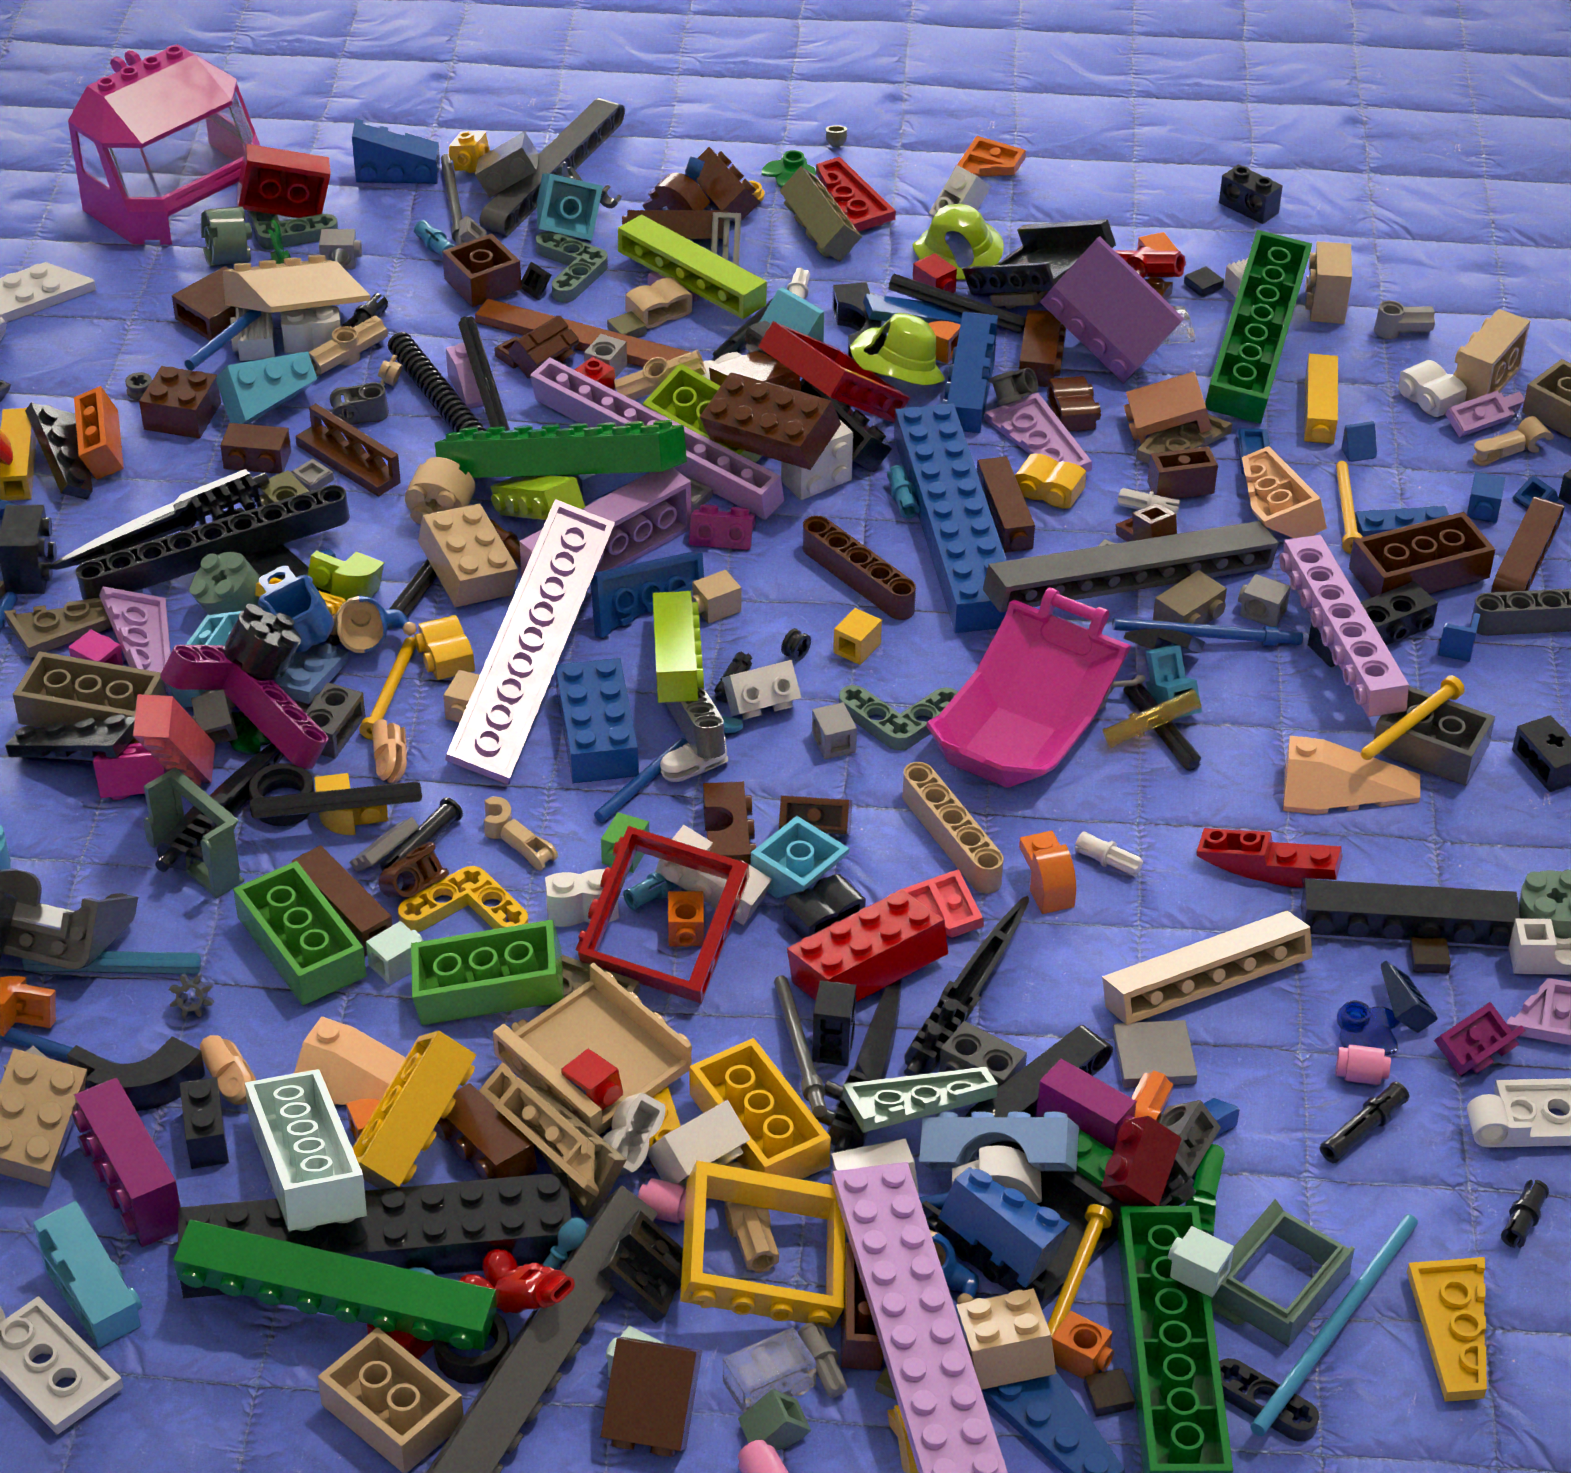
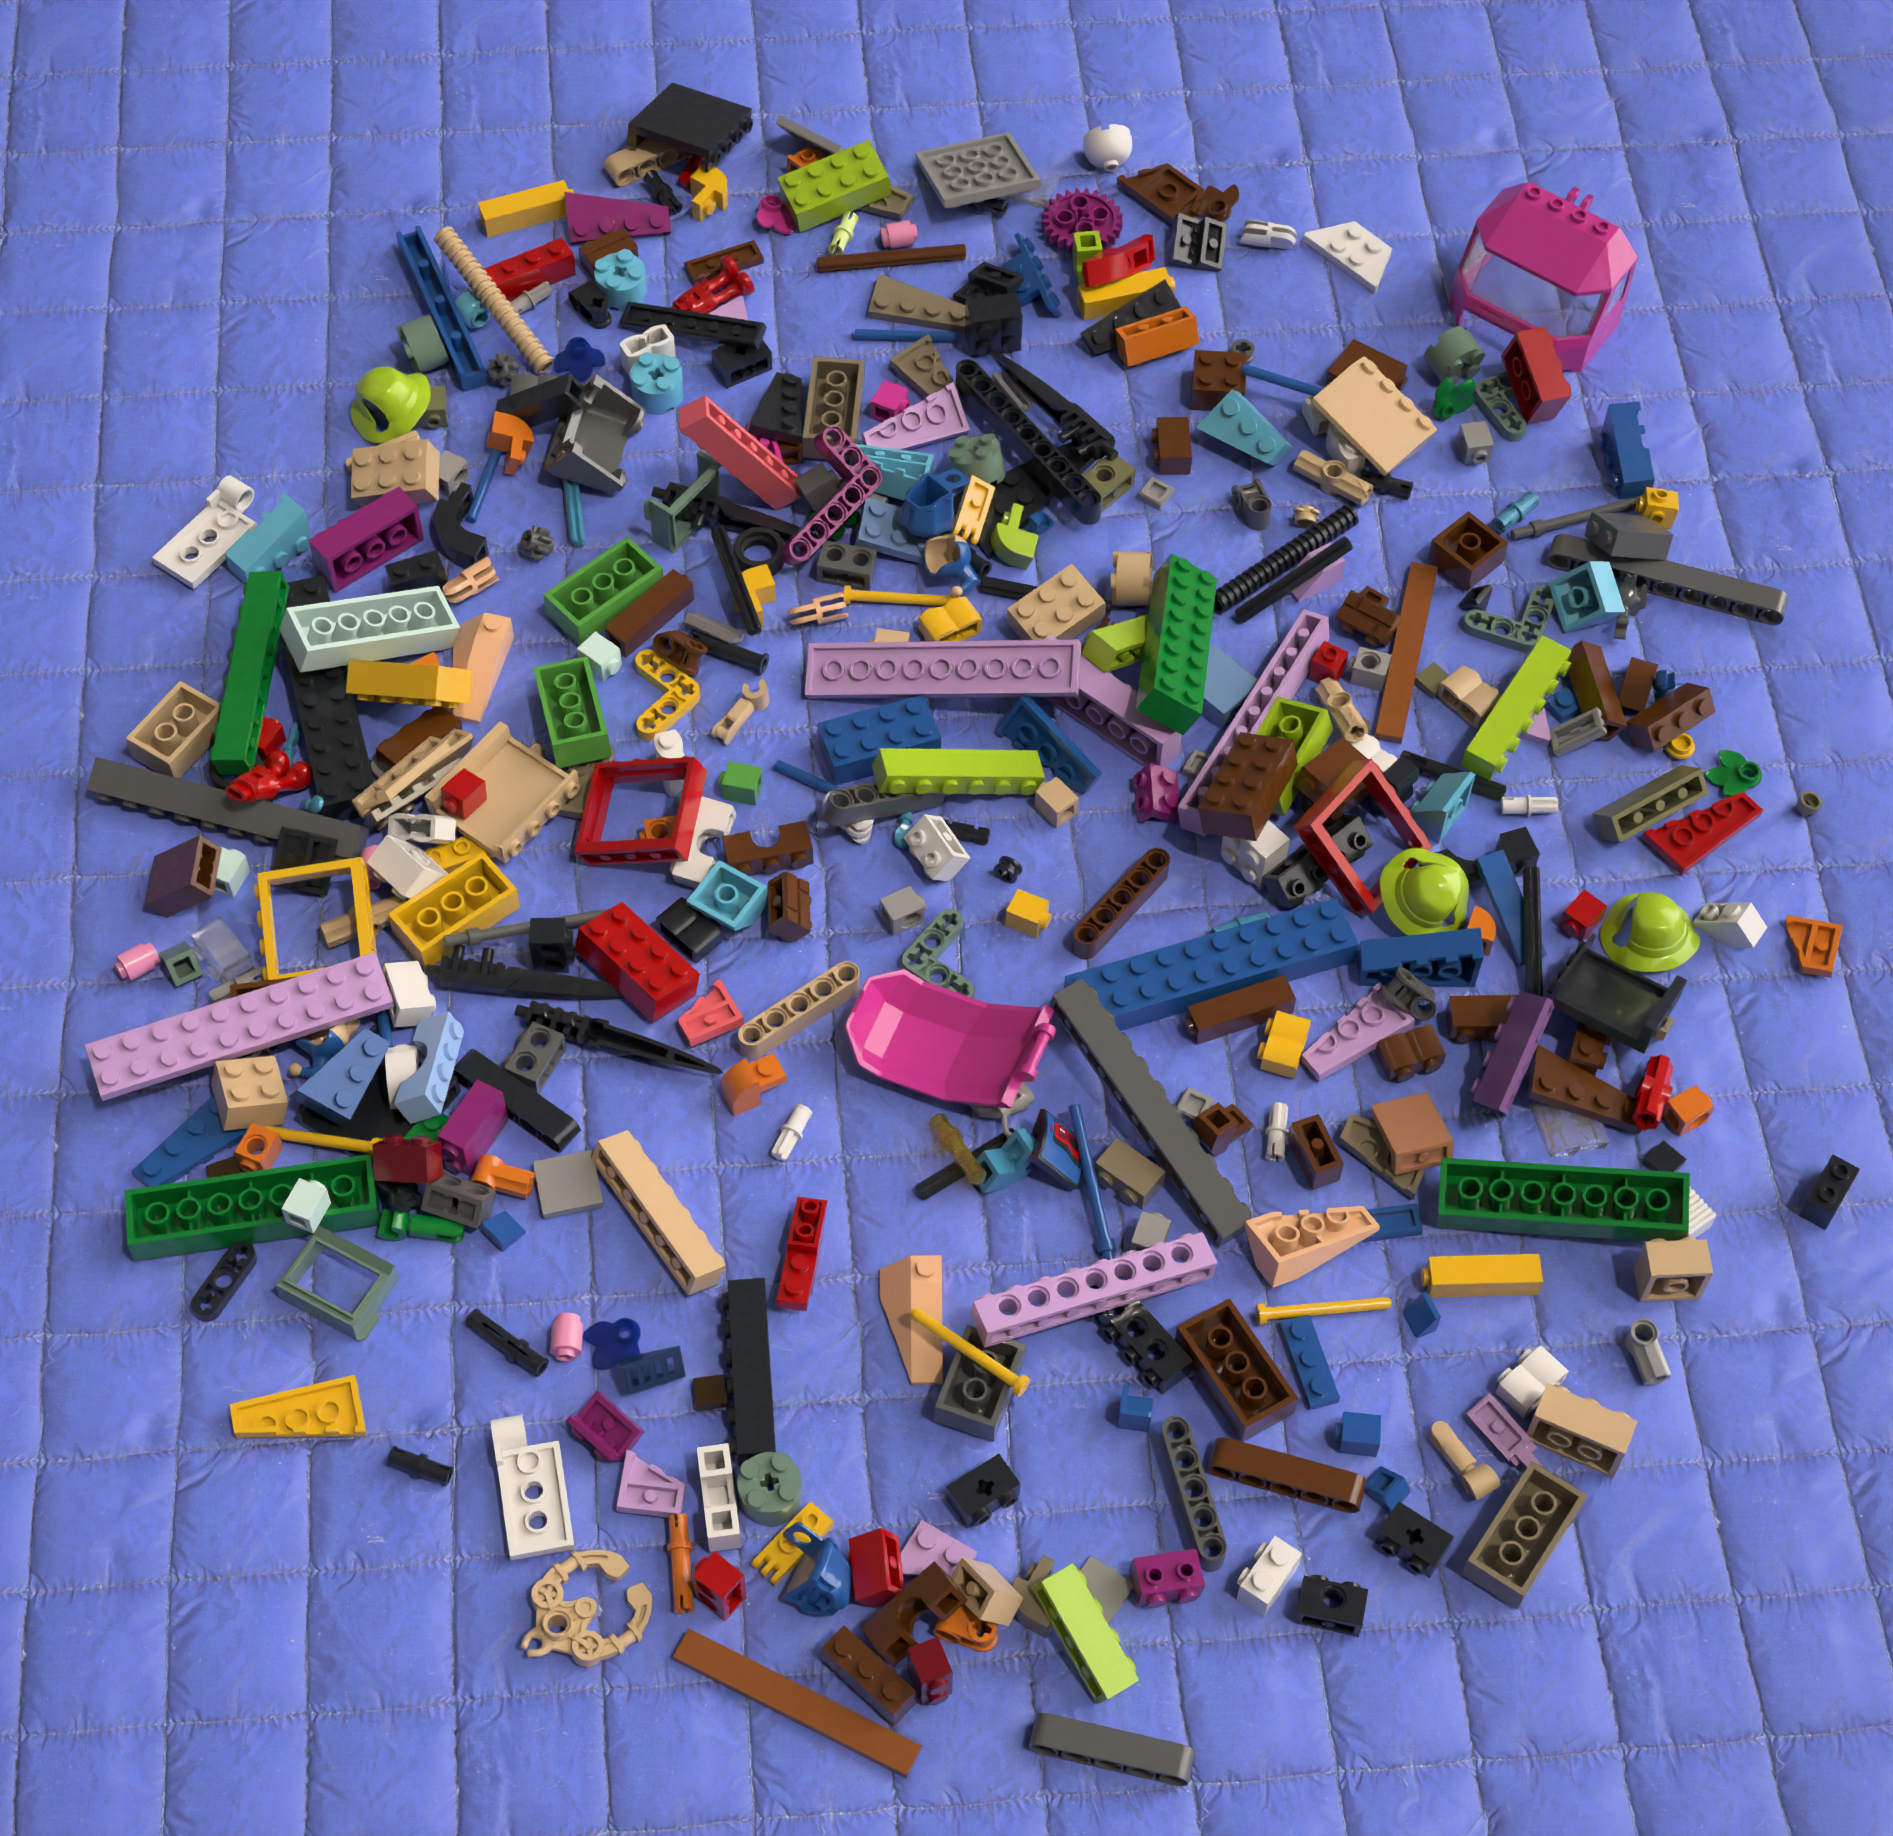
camera: 80 degrees right, 15 degrees up
black brick [223,604,301,680] -> none
reddish brown fence [295,403,401,497] -> none
light grey tile [459,215,486,243] -> none
sand green wing [842,1067,998,1133] -> none
dark azure piece [1250,1214,1418,1436] -> none

